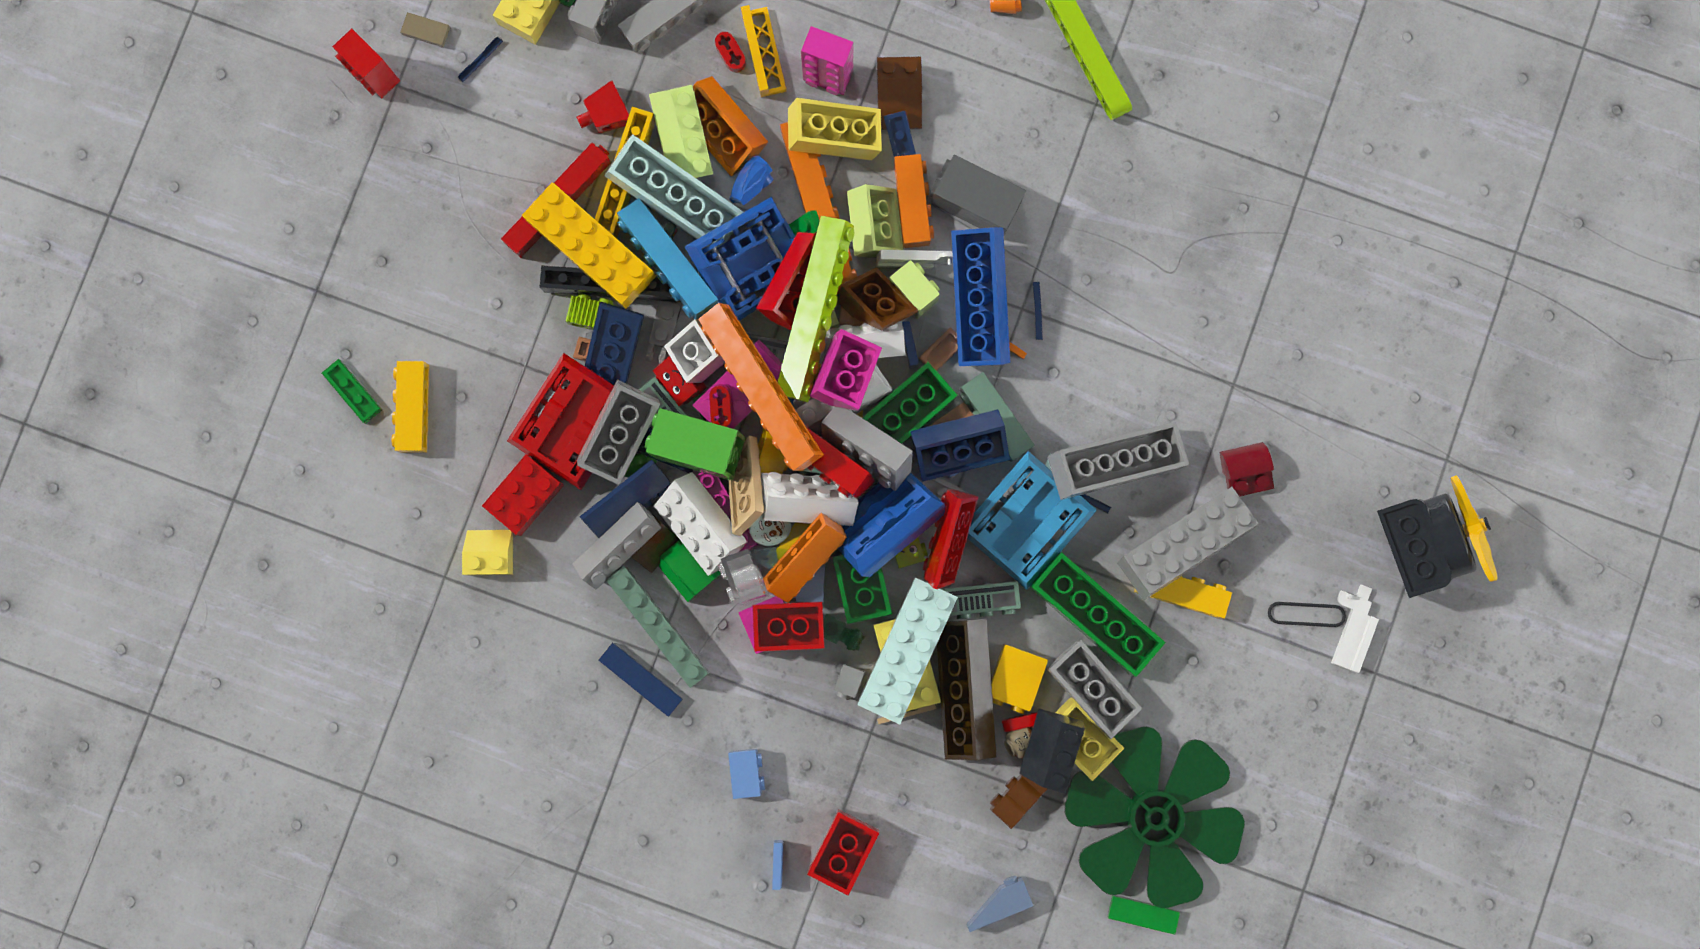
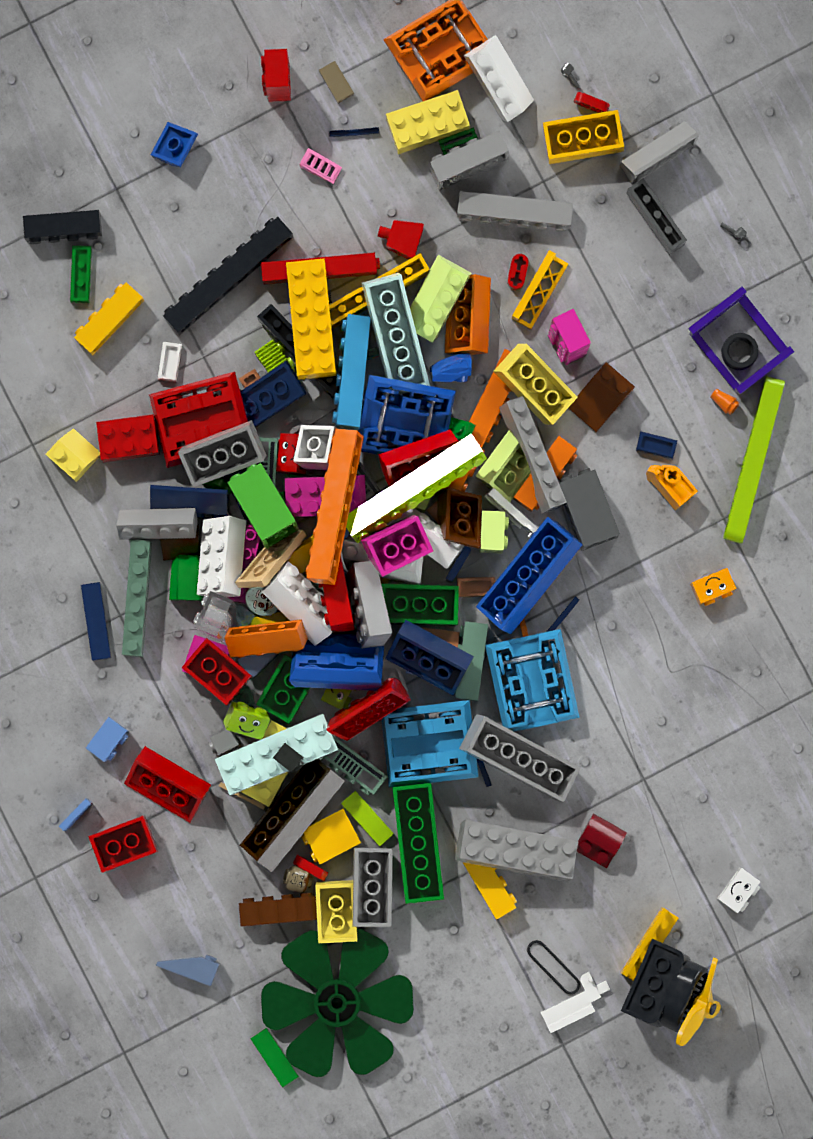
camera: 45 degrees right, 0 degrees up
red beam [709,384,733,427] -> none
dark blue plate [884,111,916,157] -> none
black slope [1019,708,1085,794] -> none
none -> black brick [23,210,102,244]
none -> red slope [124,746,211,823]
none -> blue slope [150,122,198,167]
none -> white tile [158,342,182,382]
none -> black brick [163,217,293,336]
none -> lime brick [223,701,270,740]
none -> pearl dark grey brick [273,743,304,773]
none -> bright pink slope [300,148,342,185]
none -> lime tile [341,791,394,846]
none -> dark azure piece [485,629,580,732]
none -> light grey arch [499,396,567,514]
none -> yellow fence [620,907,678,981]
none -> dark blue tile [636,431,678,460]
none -> light orange piece [646,465,698,511]
none -> light orange brick [690,568,736,606]
none -> white brick [717,867,760,913]

